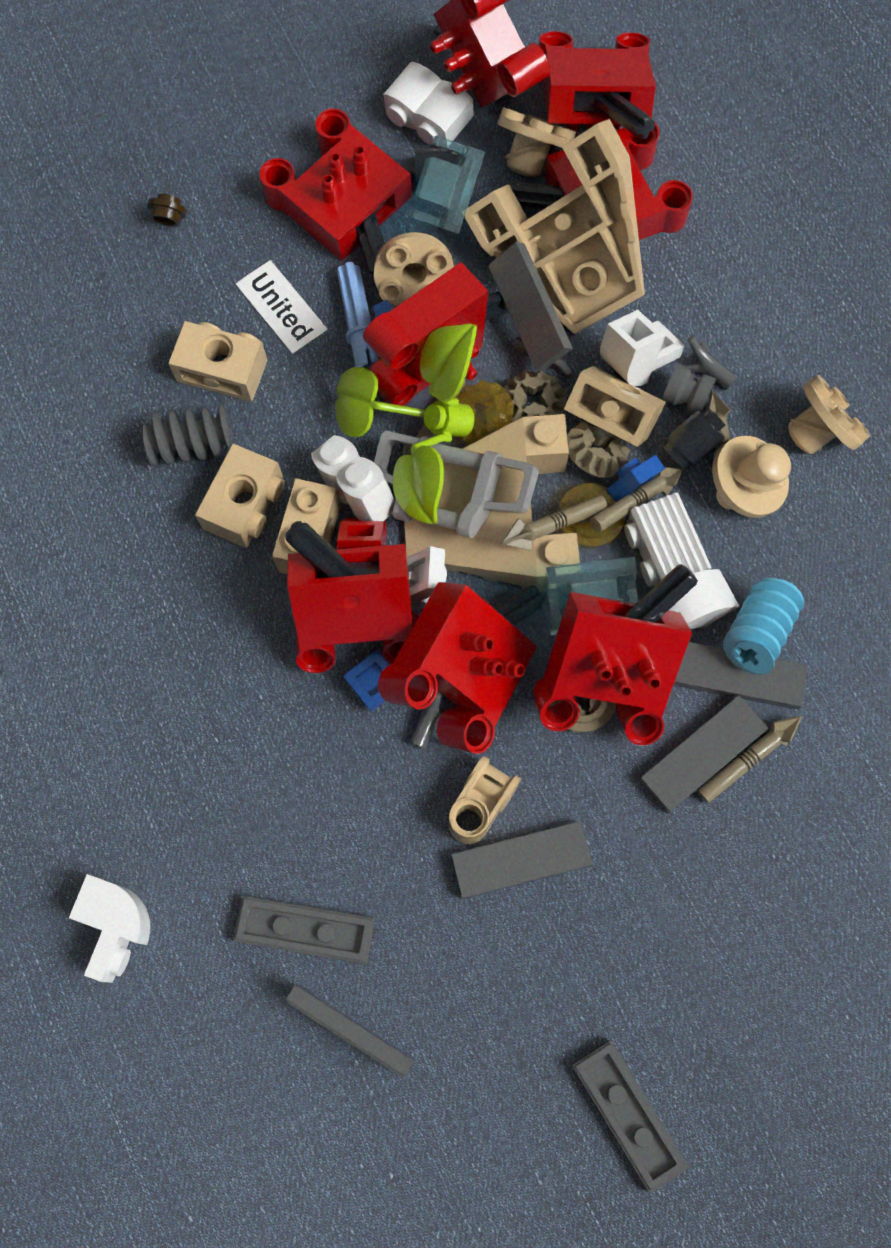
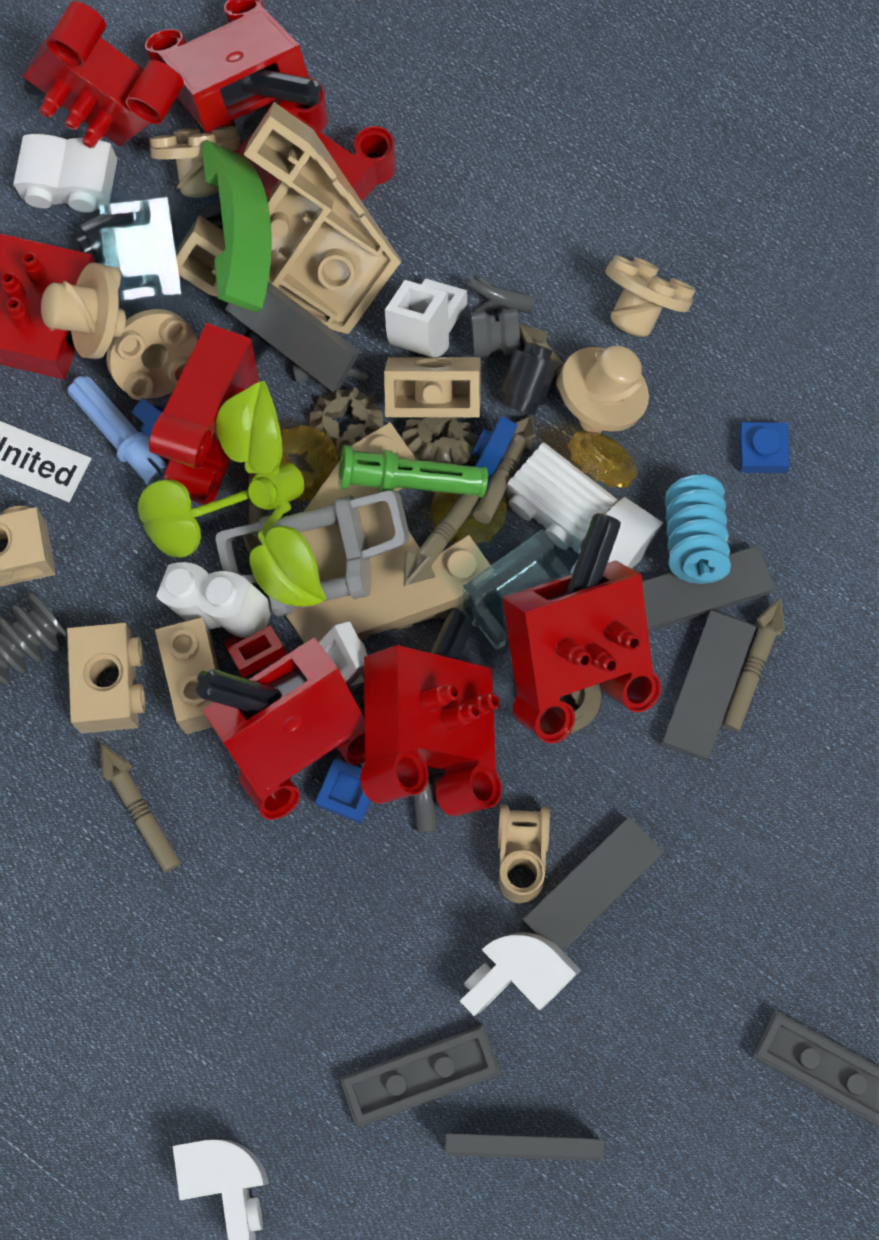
camera: 30 degrees left, 0 degrees up
none -> tan plate [41,263,126,359]
none -> dark tan piece [101,744,181,874]
none -> bright green slope [202,140,272,313]
none -> bright green pin [338,445,488,498]
none -> white brick [460,932,581,1016]
none -> clear yellow gear [567,431,638,488]
none -> blue plate [739,422,790,473]

